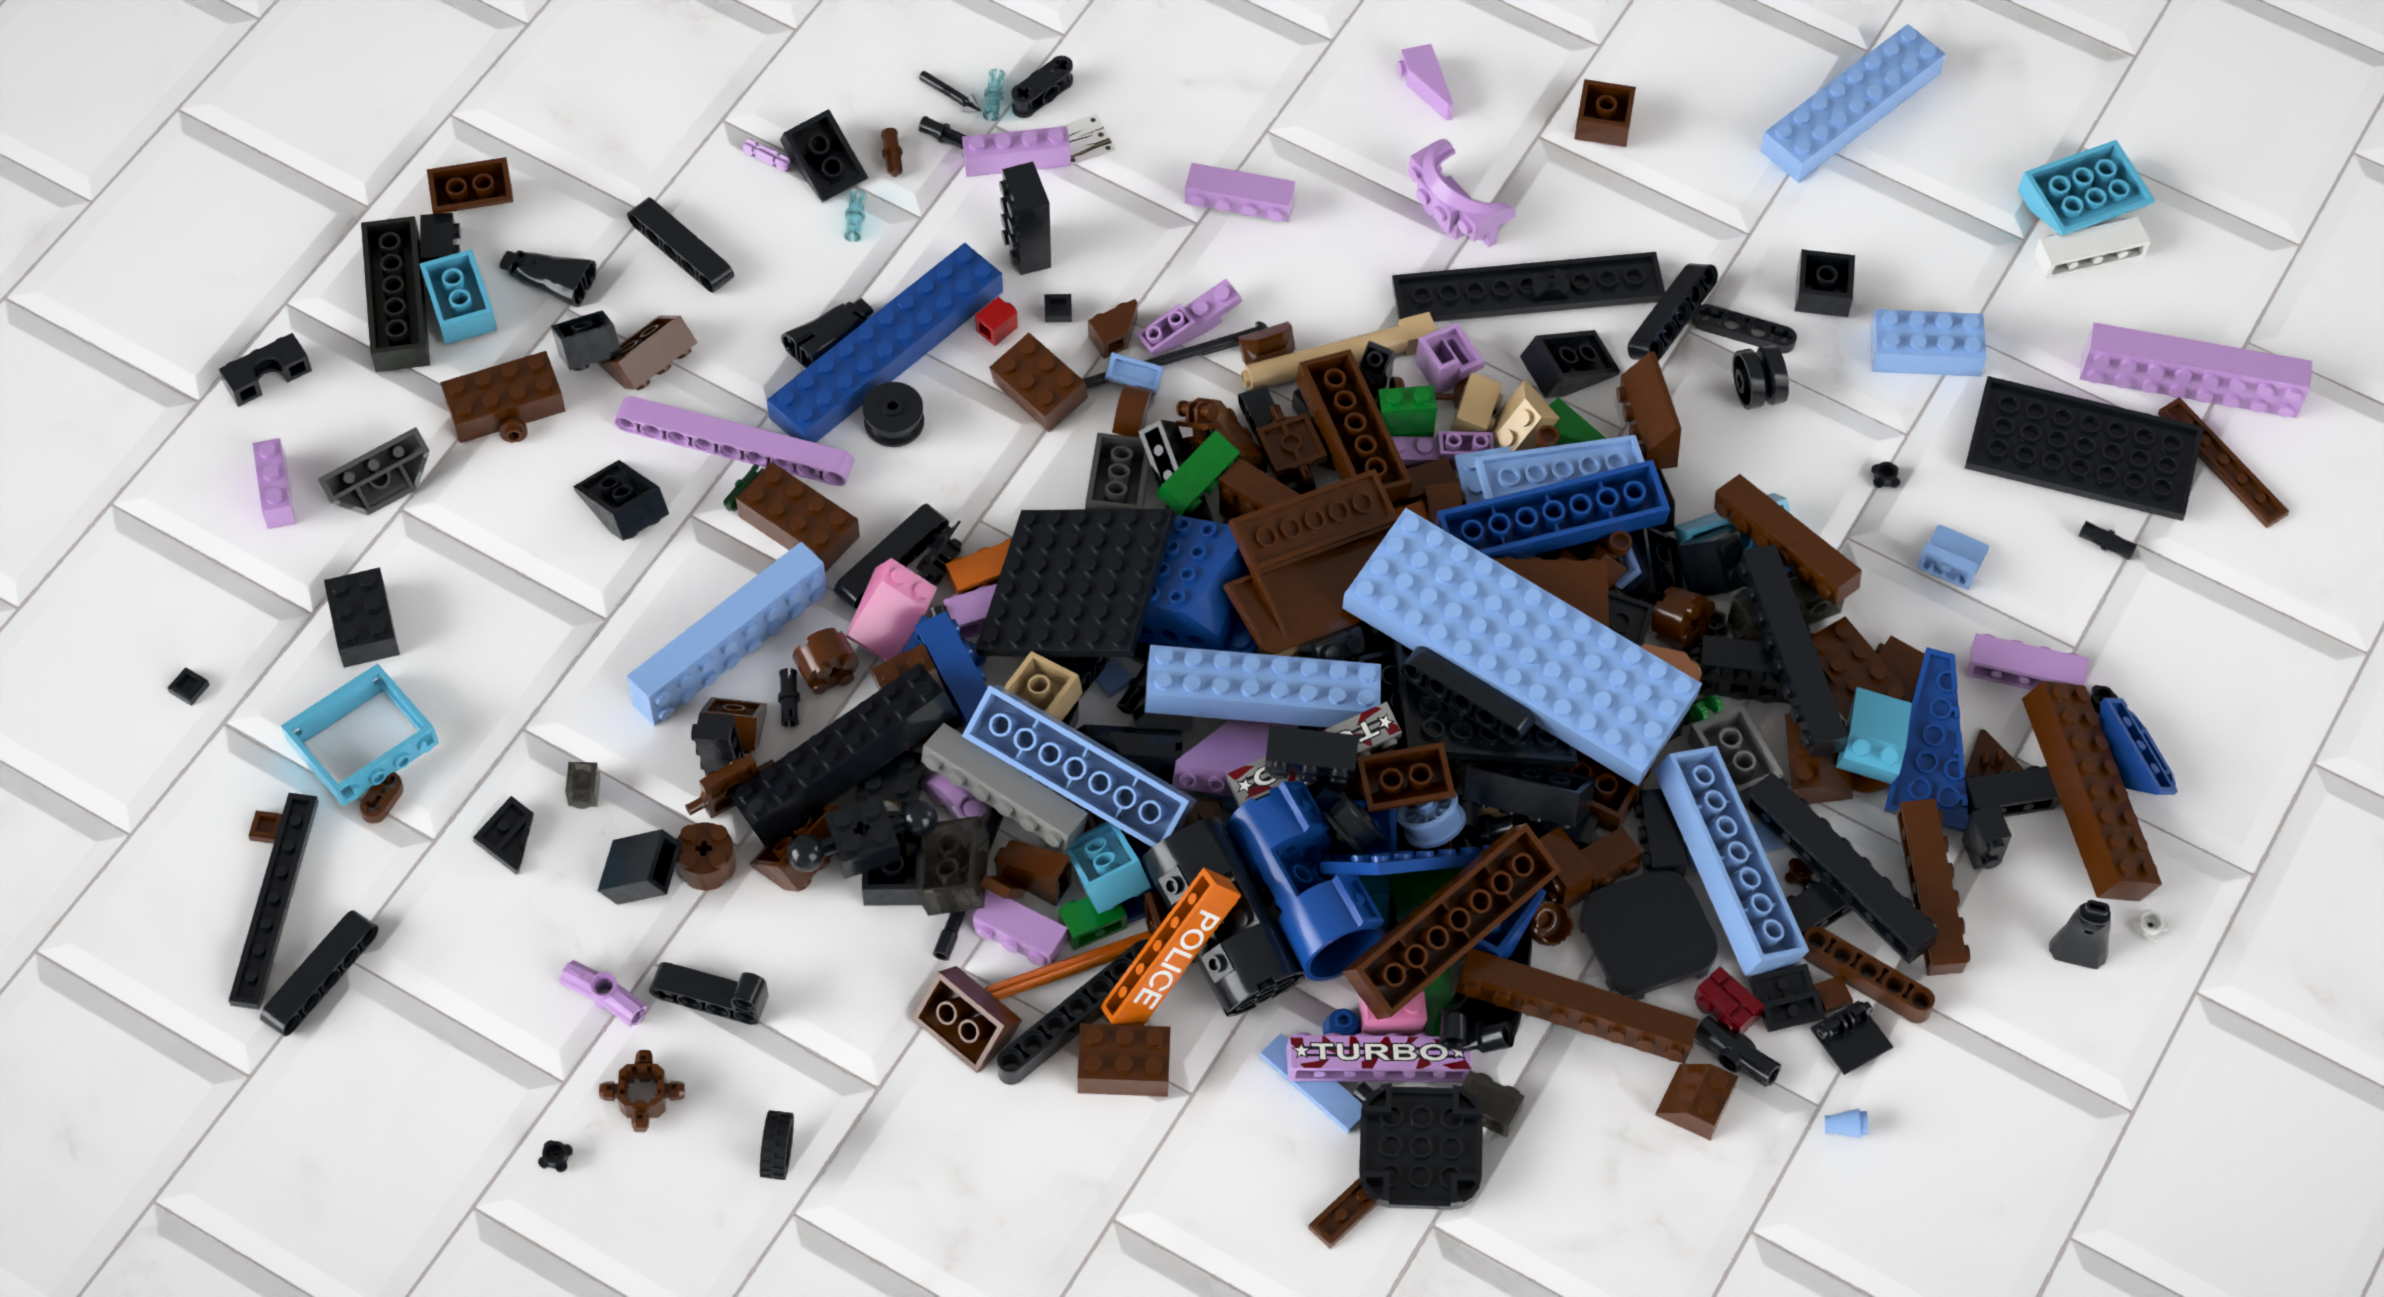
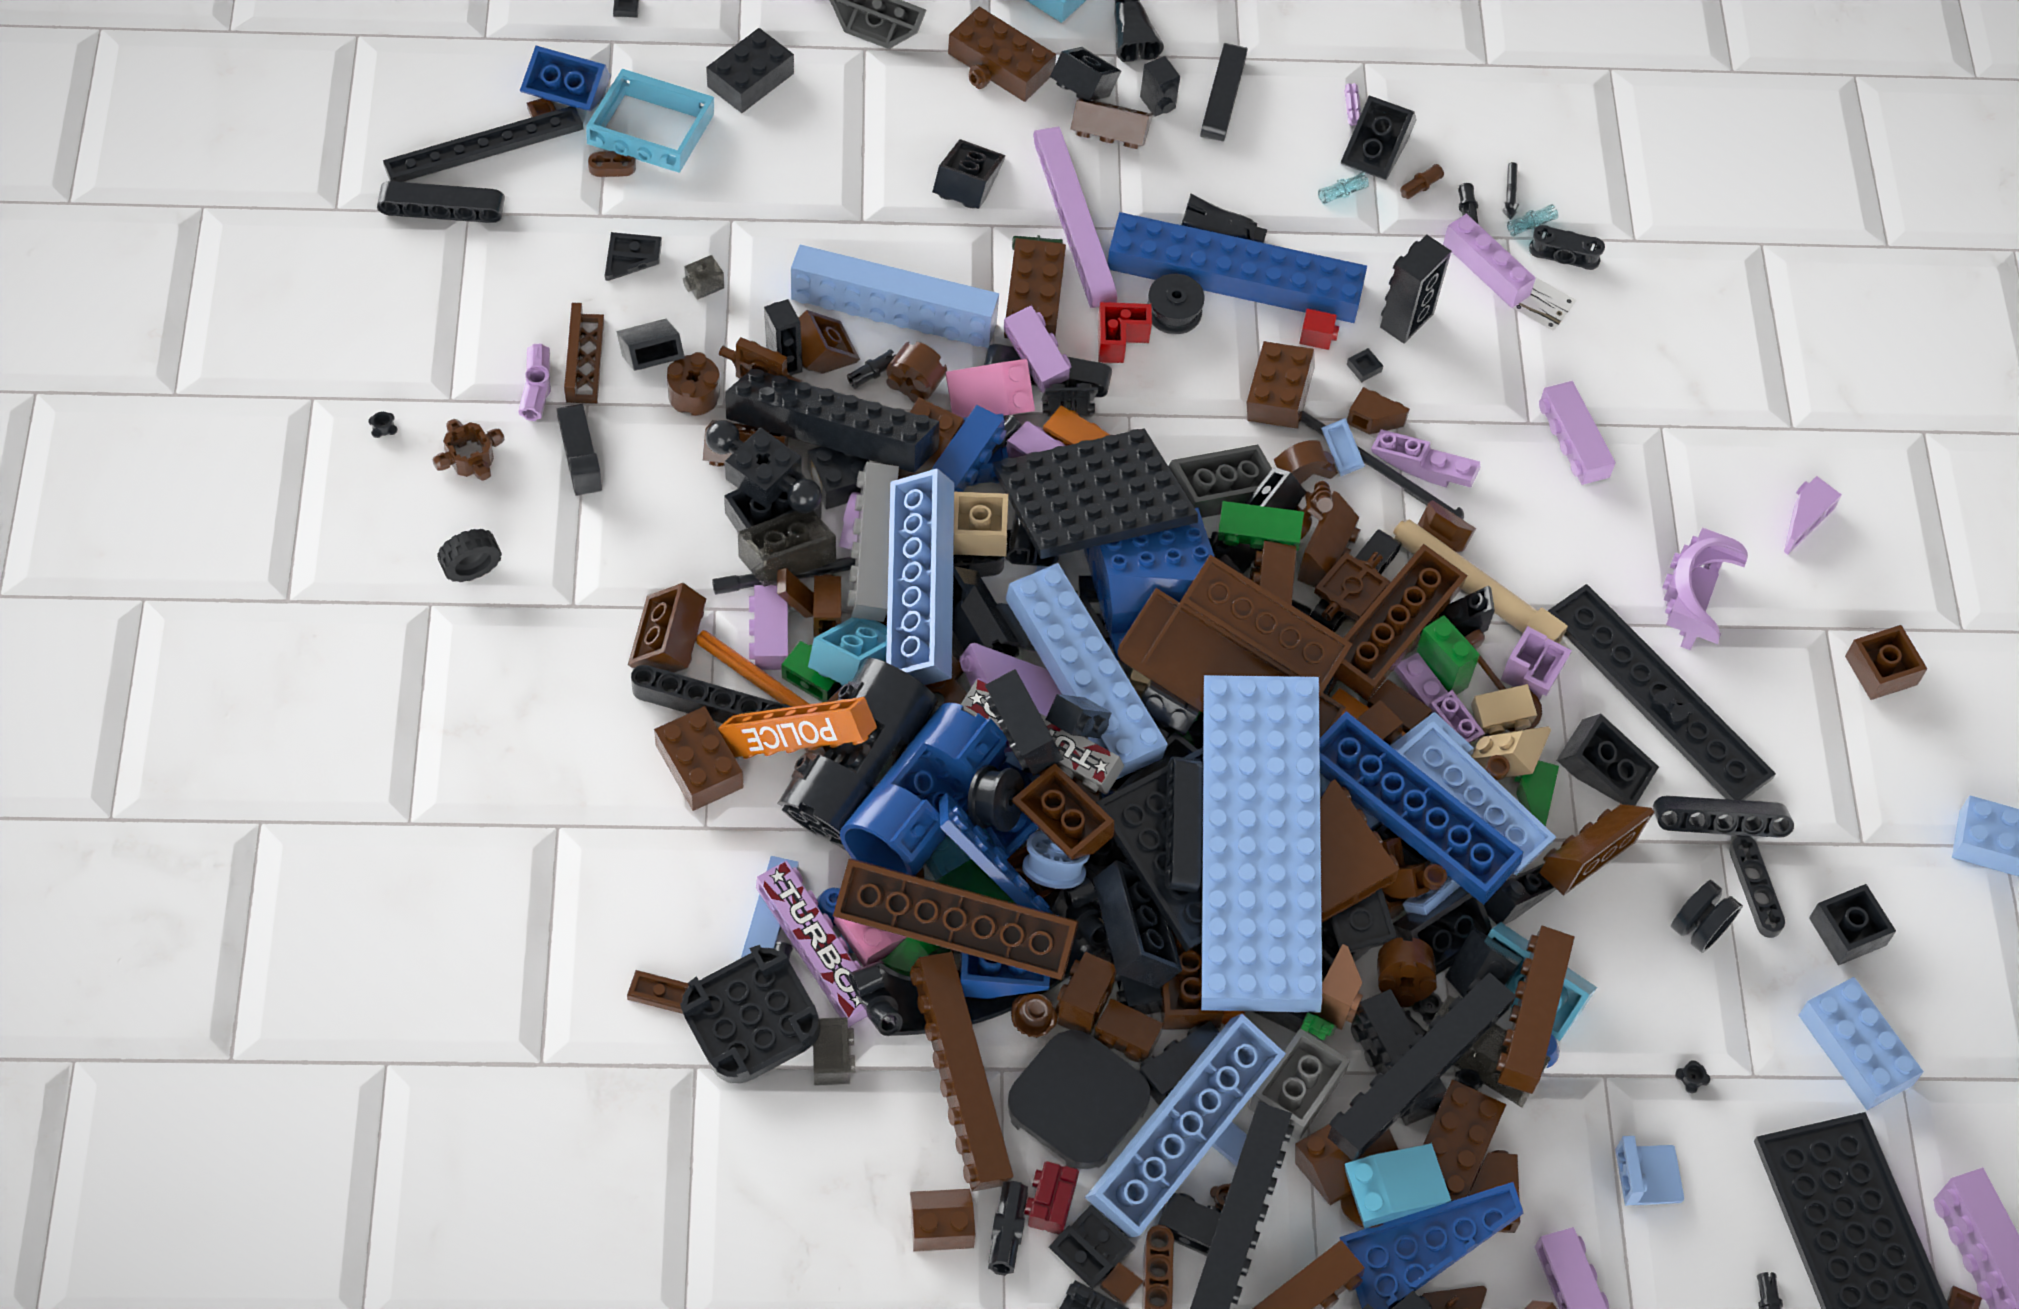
camera: 55 degrees right, 0 degrees up
none -> blue slope [519,45,611,112]
none -> reddish brown fence [564,302,604,404]
none -> lavender brick [1004,305,1071,393]
none -> black brick [1045,694,1112,738]
none -> red brick [1098,302,1152,363]
none -> black brick [1140,56,1180,117]

